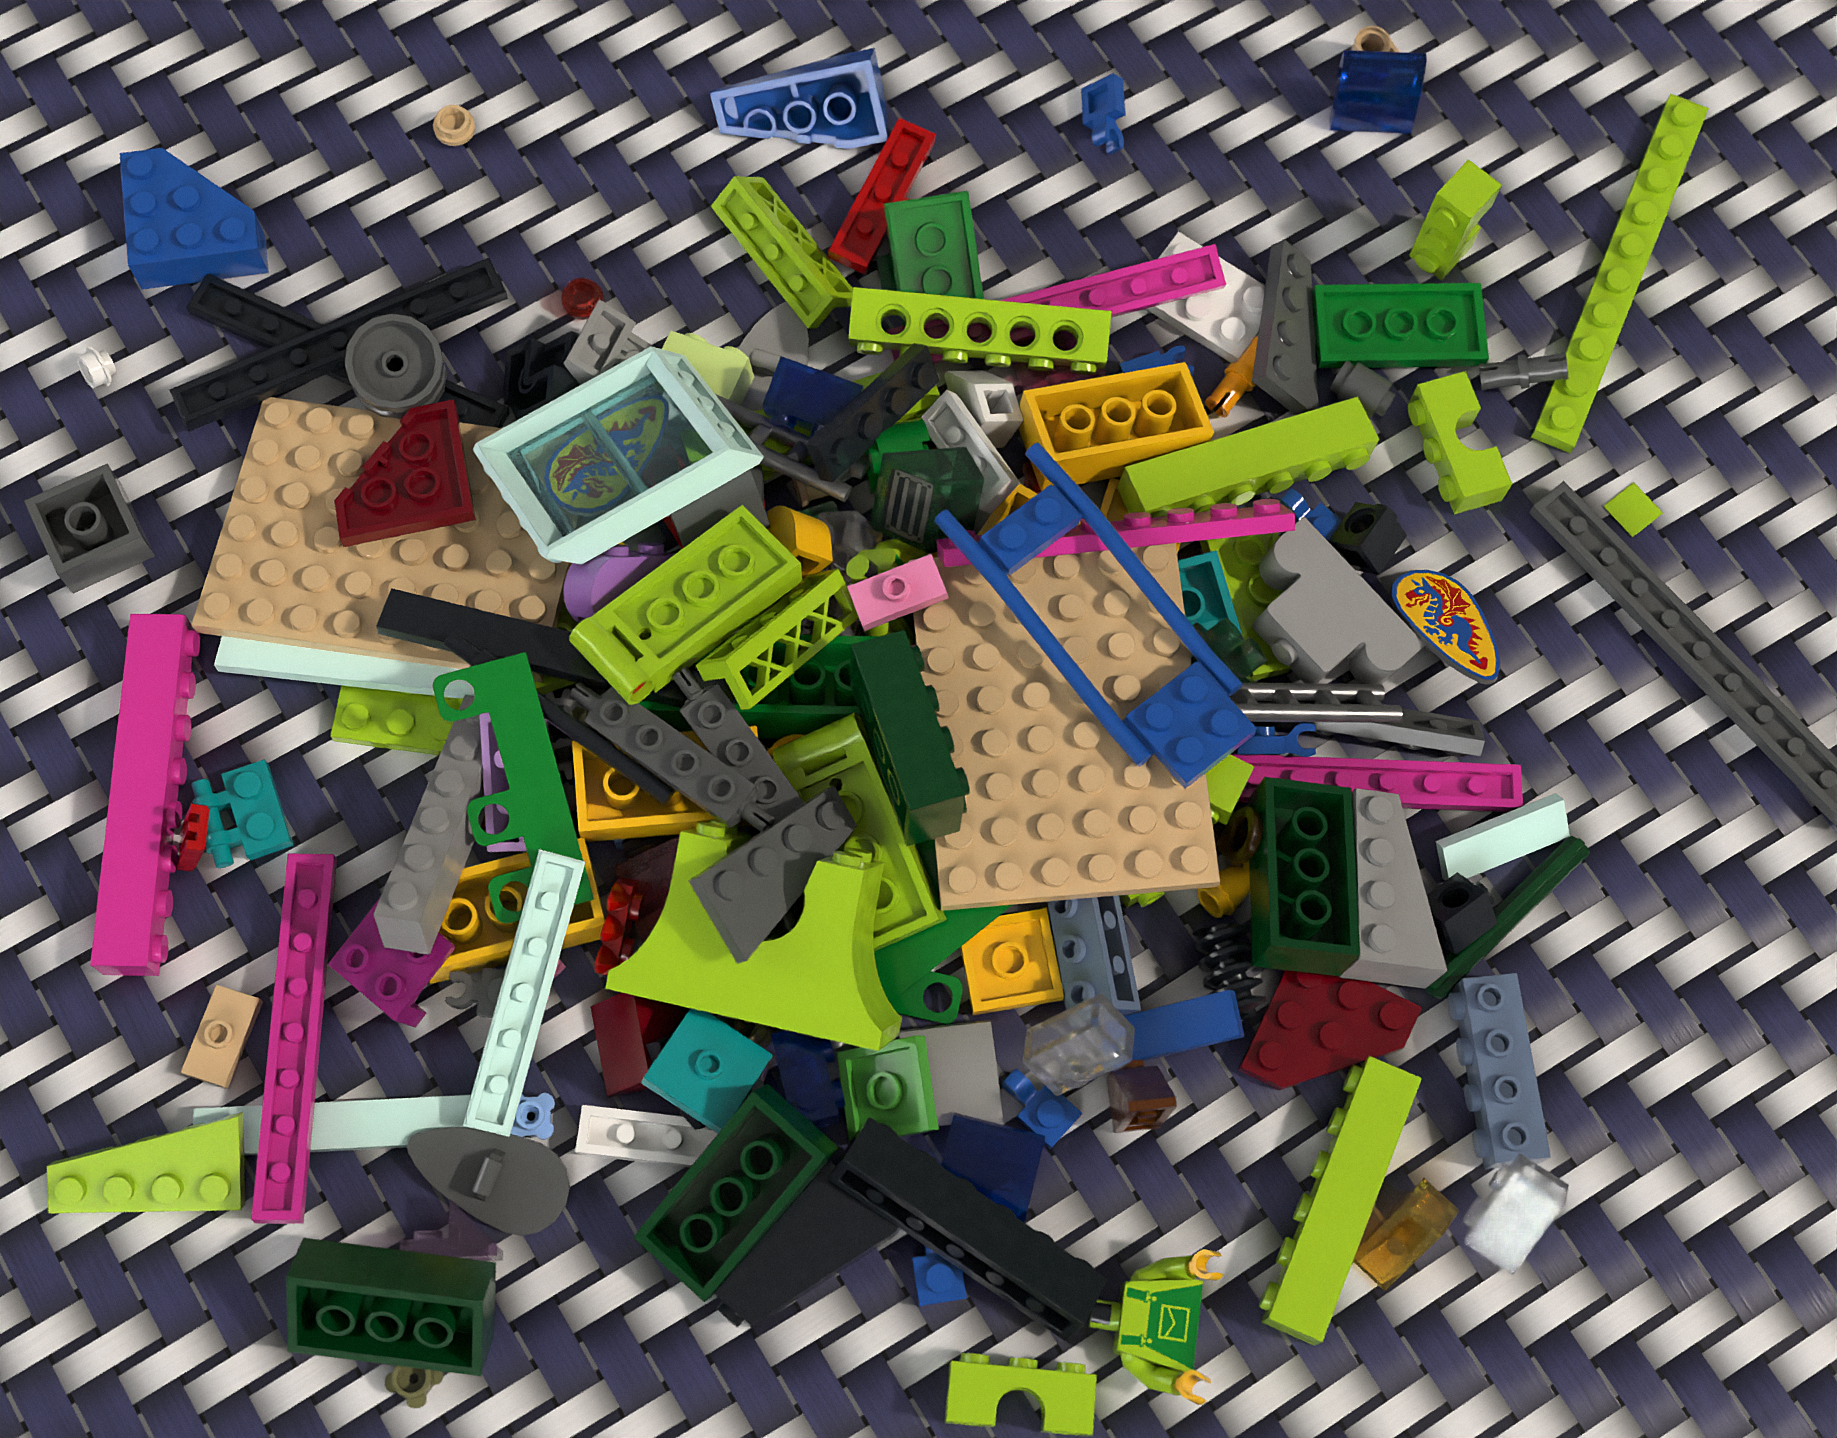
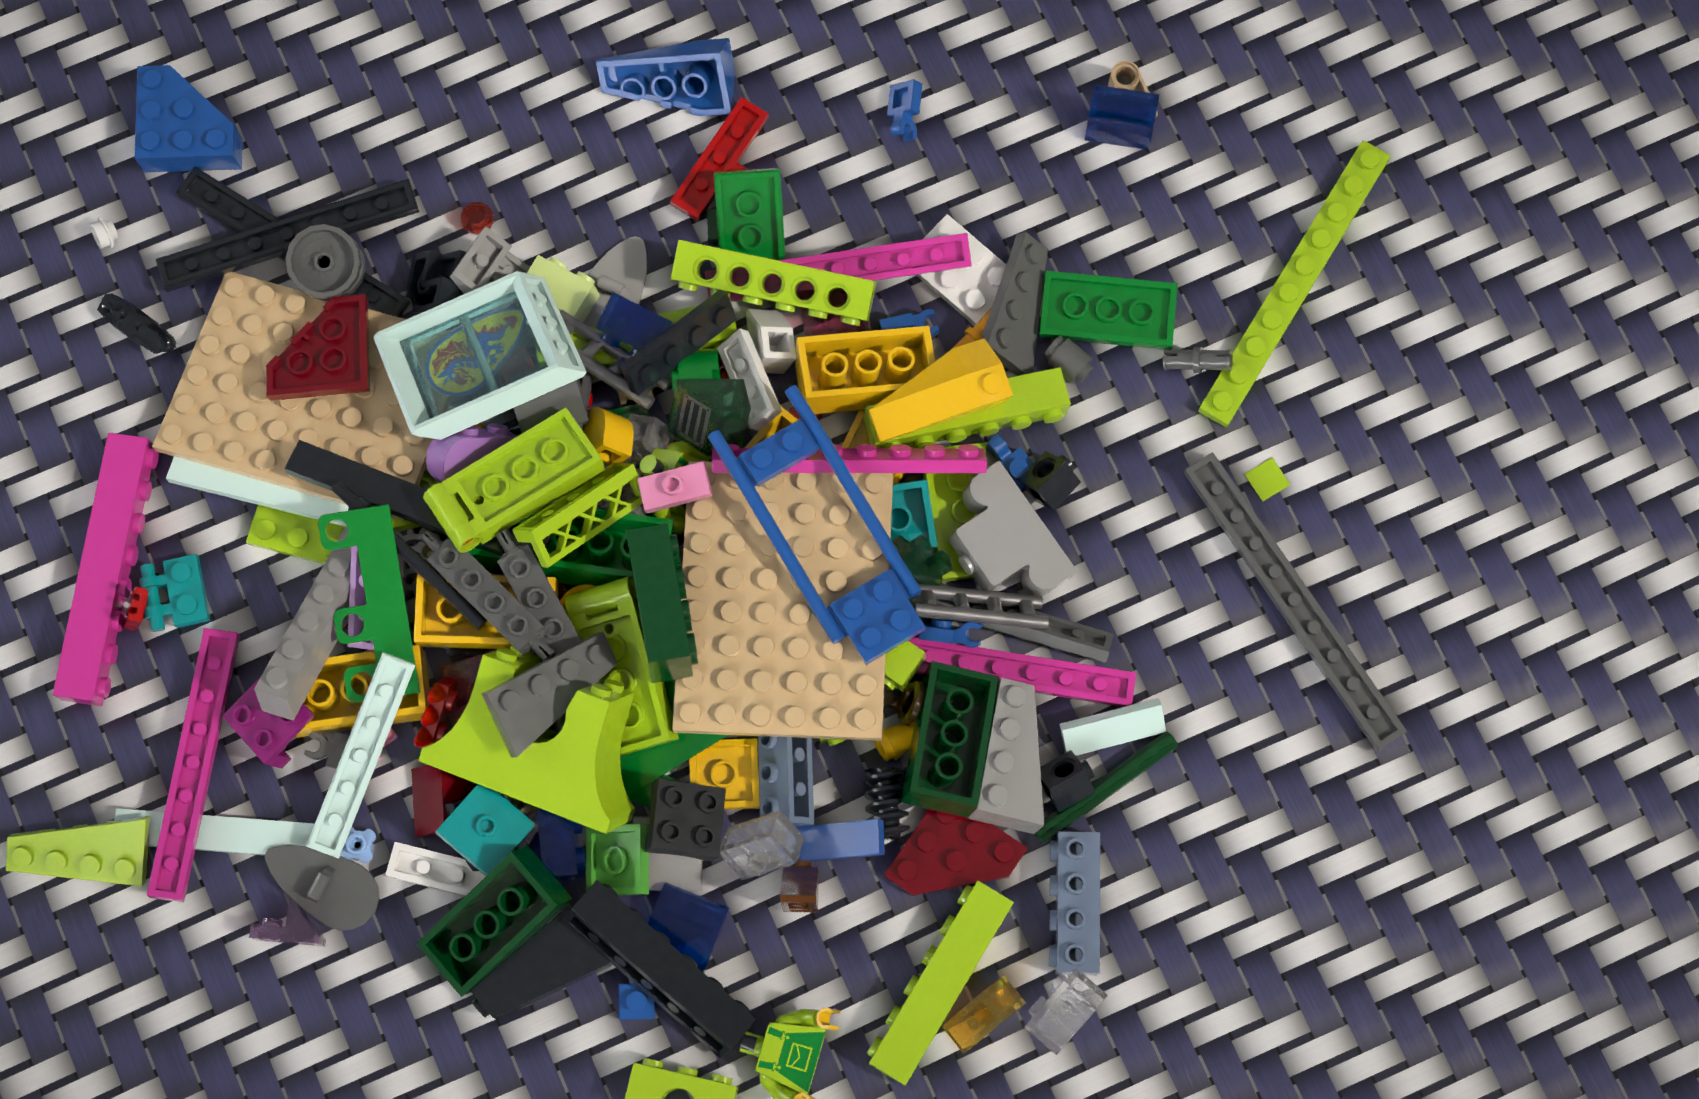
camera: 15 degrees right, 5 degrees up
dark grey brick [24,463,155,594] -> none
tan plate [180,985,263,1089] -> none
dark green brick [286,1238,496,1376] -> none
olive plate [385,1366,444,1409] -> none
tan plate [433,105,475,146] -> none
lime fence [711,176,853,329] -> none
blue plate [1001,1068,1083,1150] -> none
shield [1390,570,1500,685] -> none
lime arch [1408,371,1512,515] -> none
lime arch [1409,159,1502,280] -> none
none -> black hinge [97,293,177,354]
none -> black brick [645,779,726,861]
none -> yellow wedge [868,338,1013,443]

